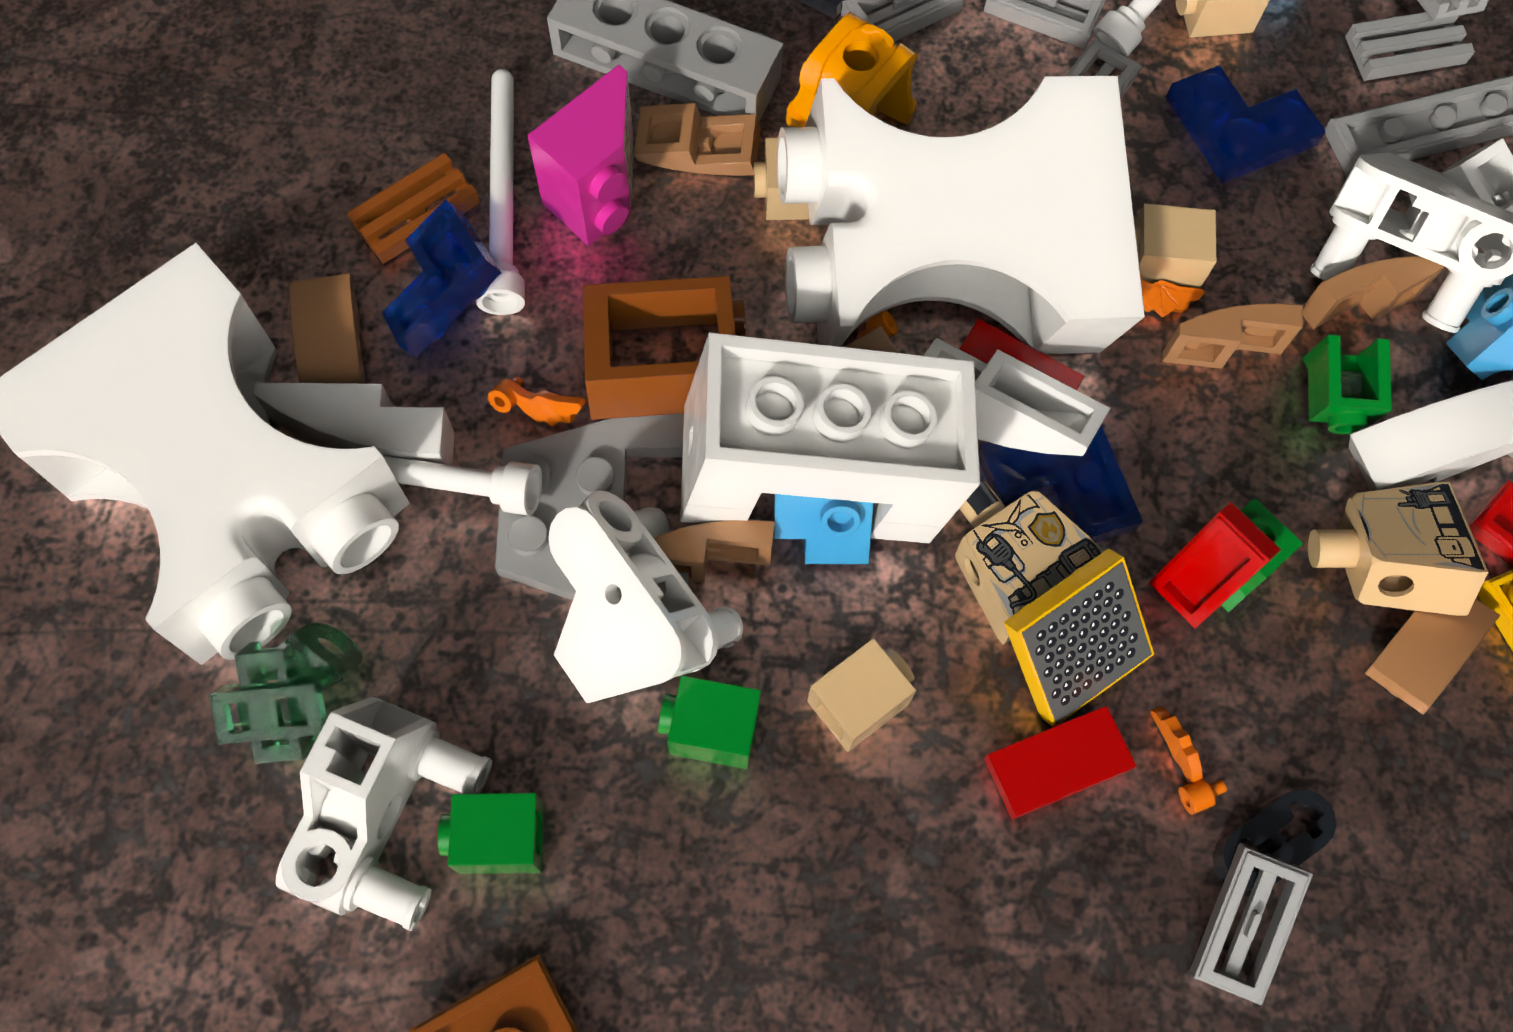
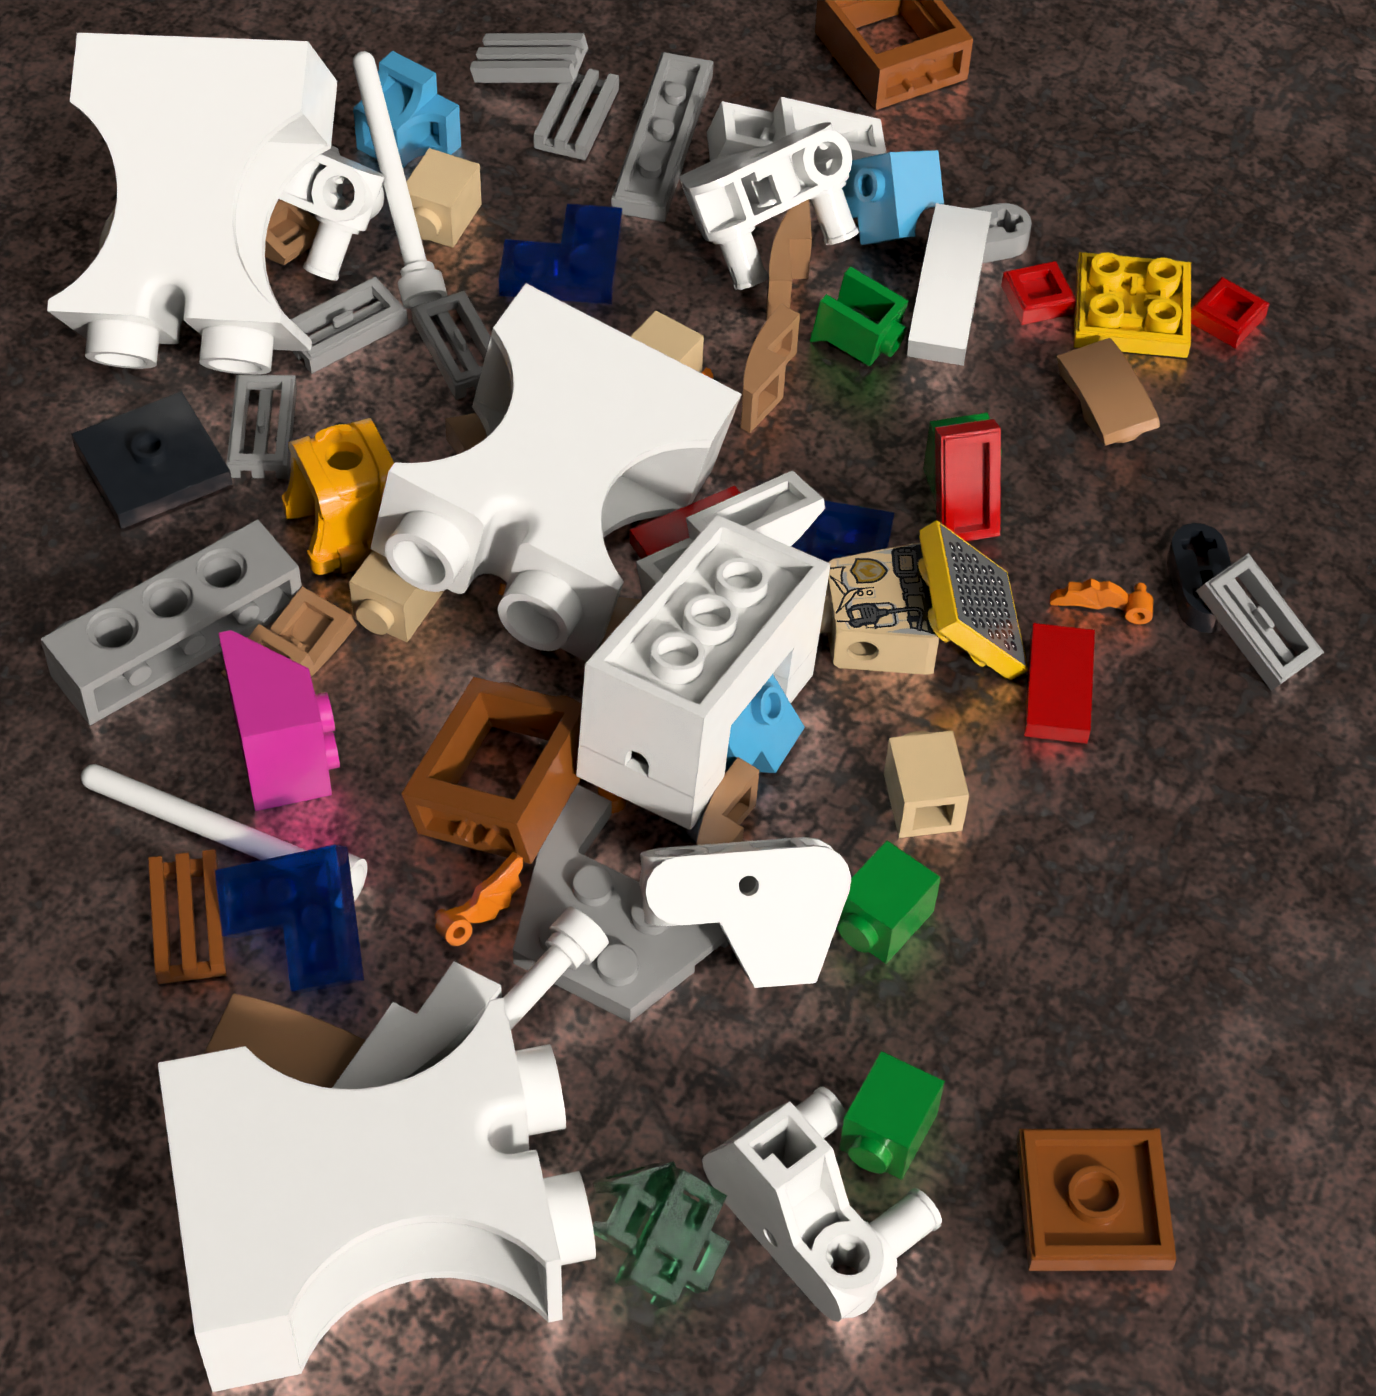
camera: 60 degrees left, 15 degrees down
tan torso [1308,482,1488,616] -> none

